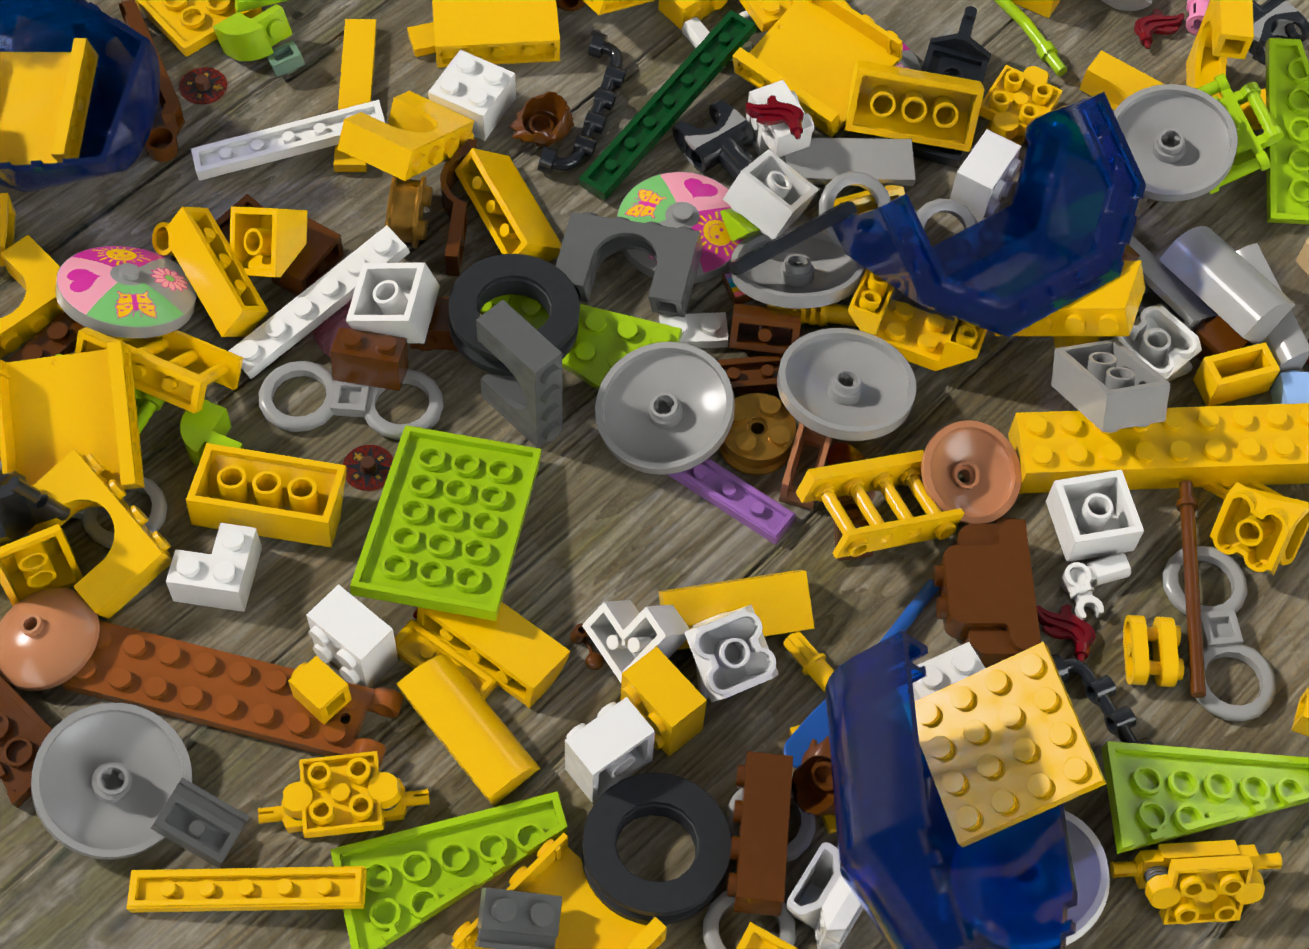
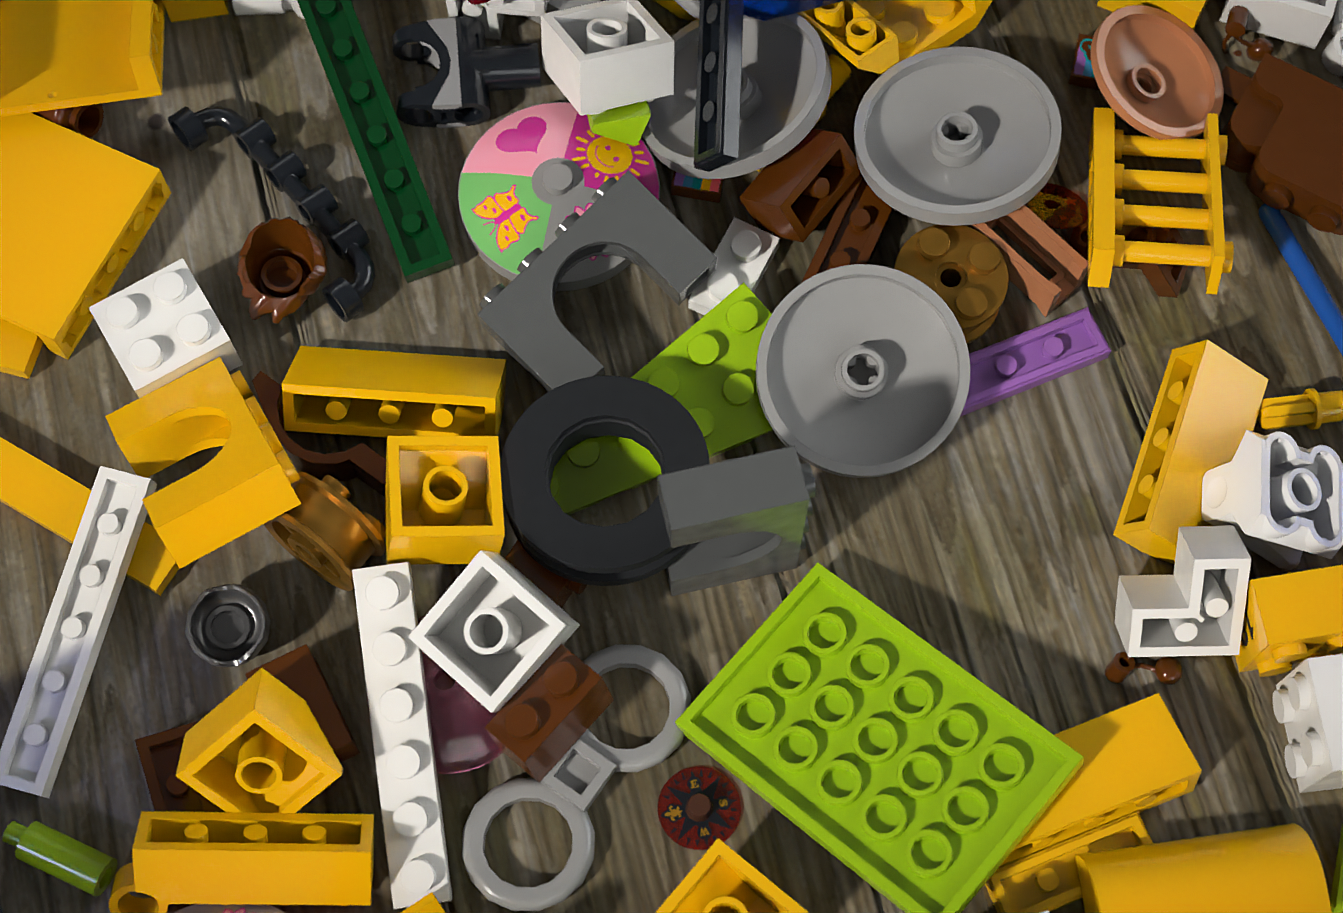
camera: 55 degrees left, 10 degrees up
none -> lime cylinder [2,821,117,897]
none -> flat silver hair [185,583,271,667]
none -> yellow slope [385,436,505,565]
none -> reddish brown piece [1222,6,1273,62]

